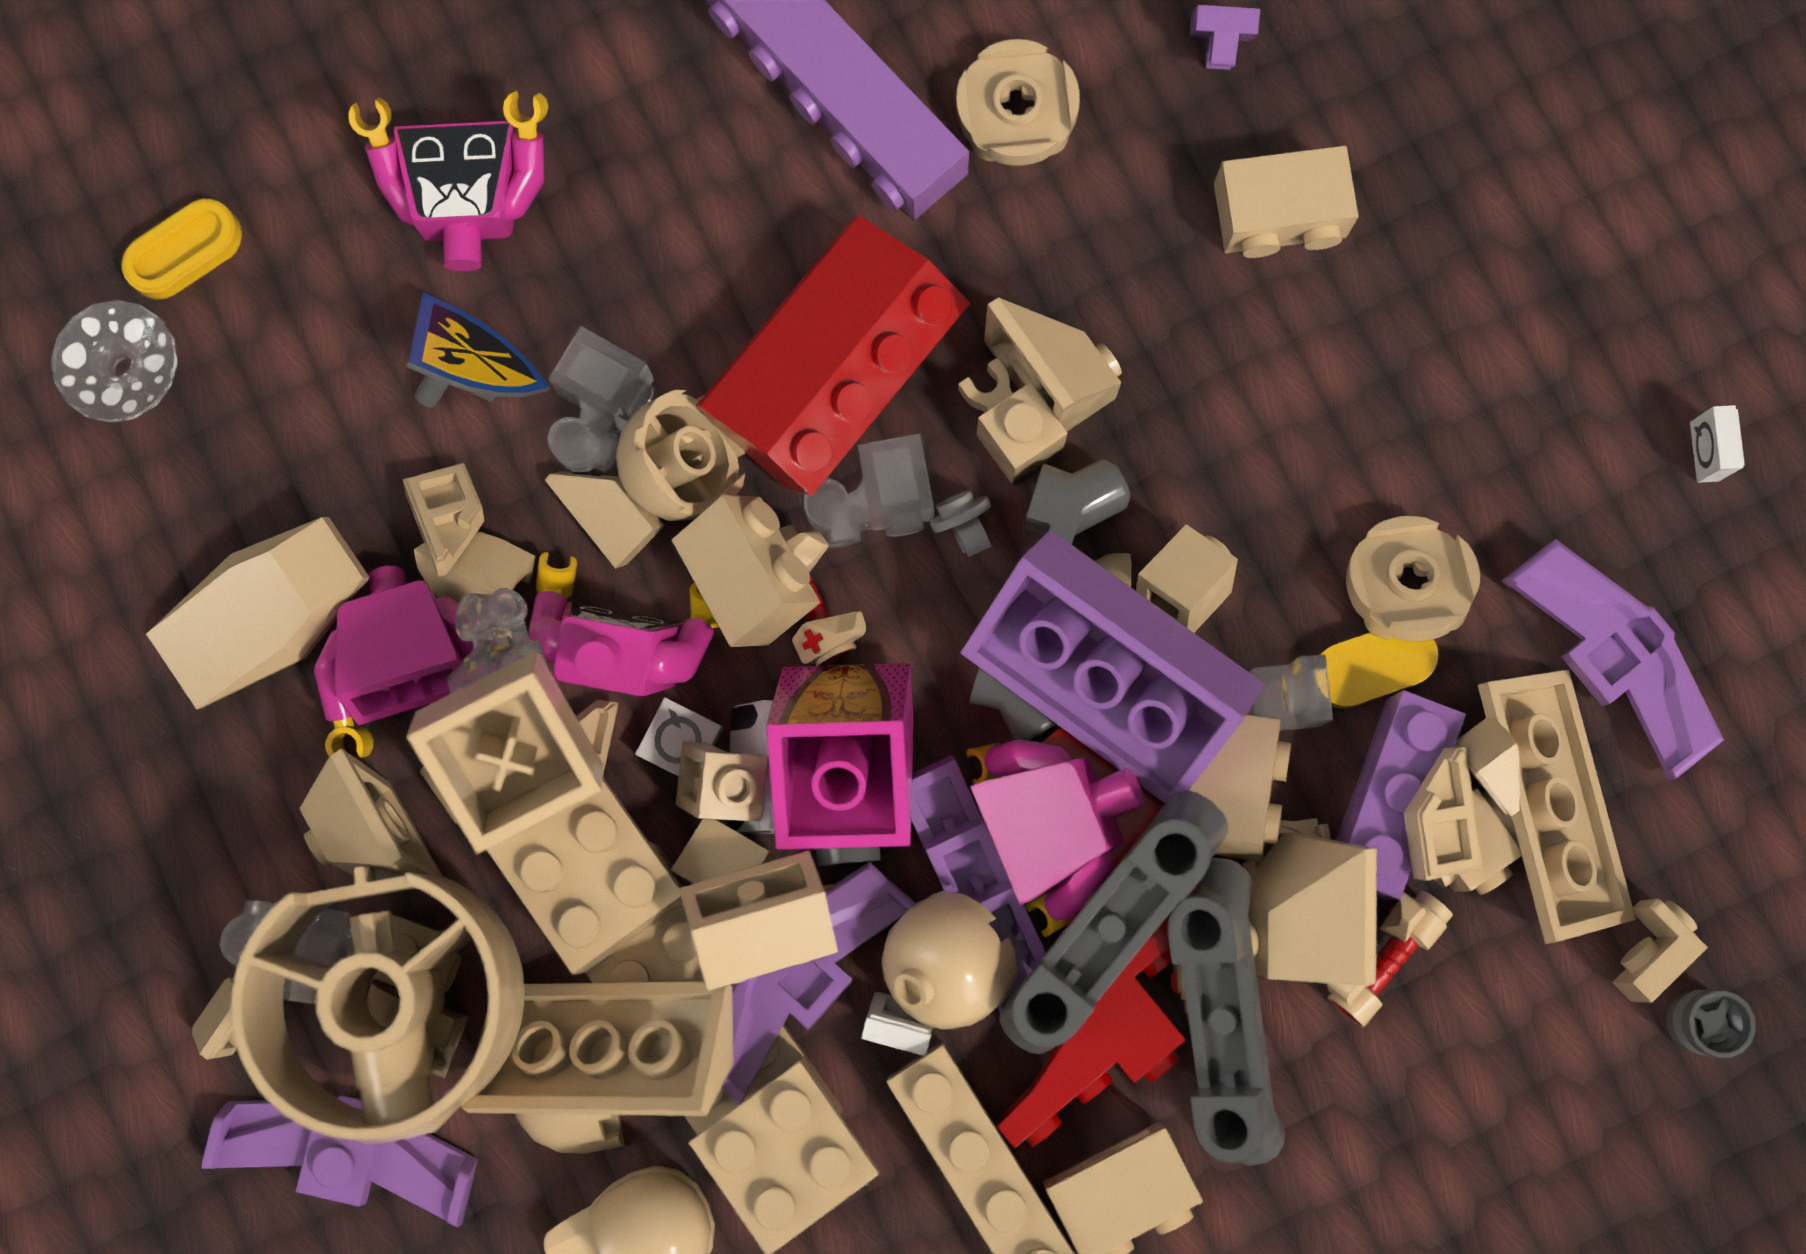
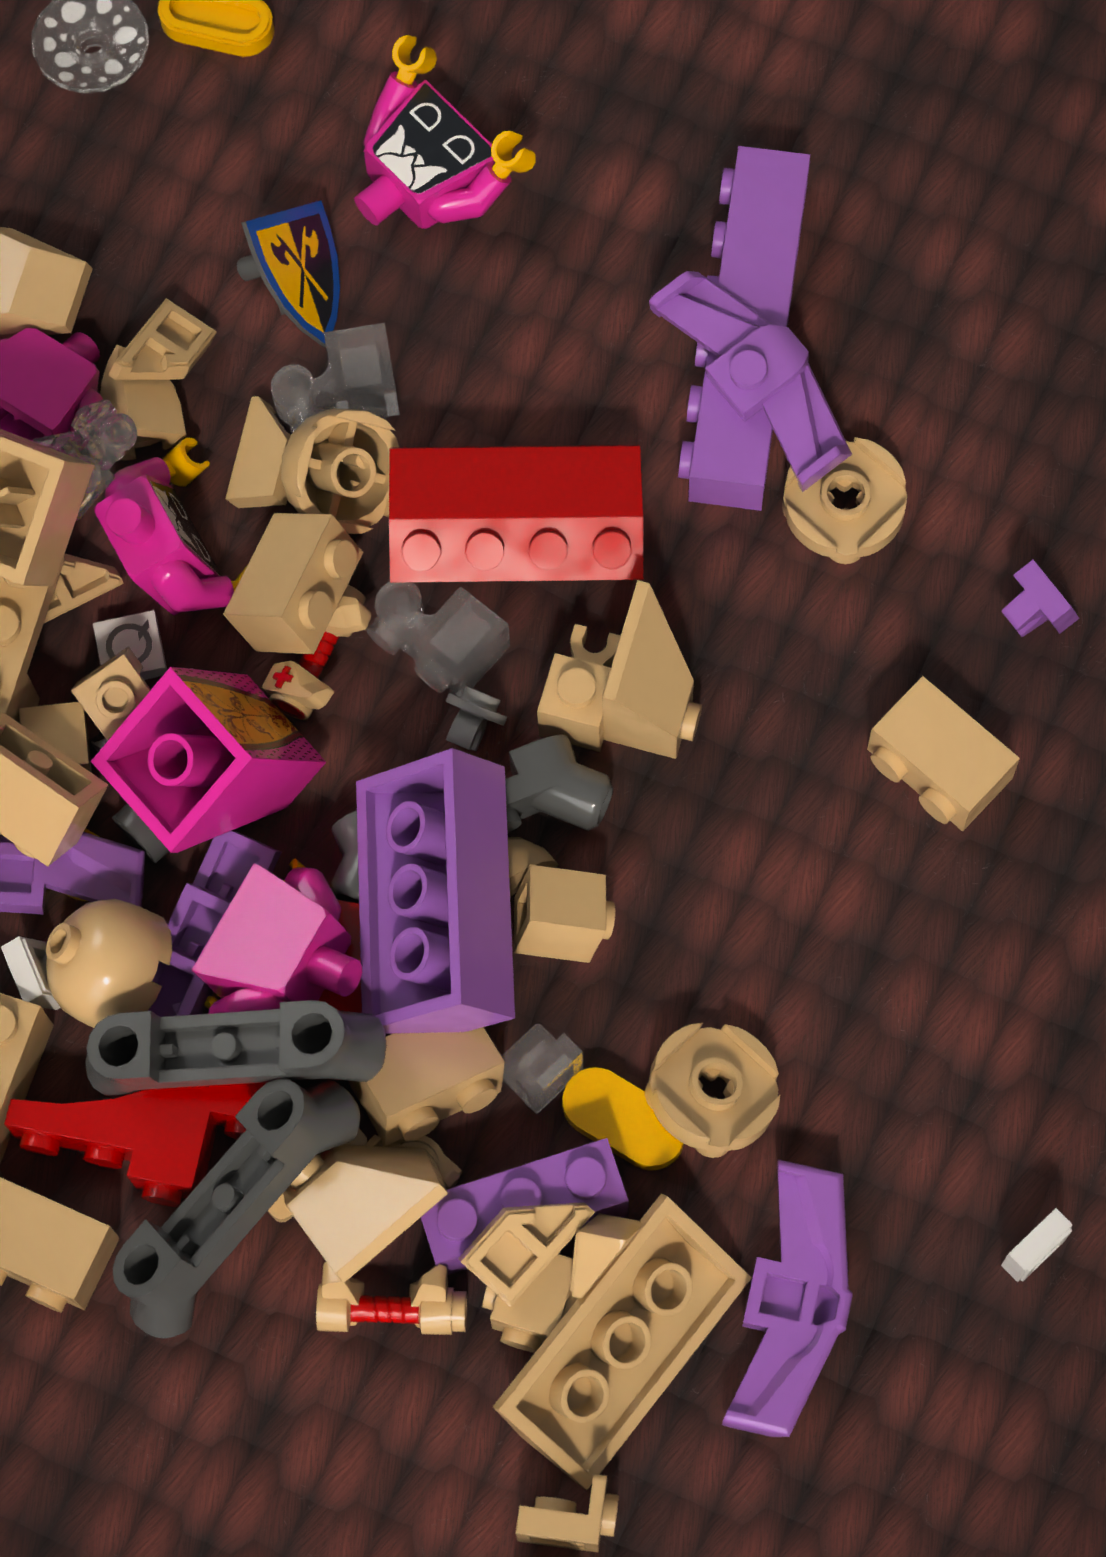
camera: 50 degrees right, 10 degrees down
none -> medium lavender plate [649,271,852,492]

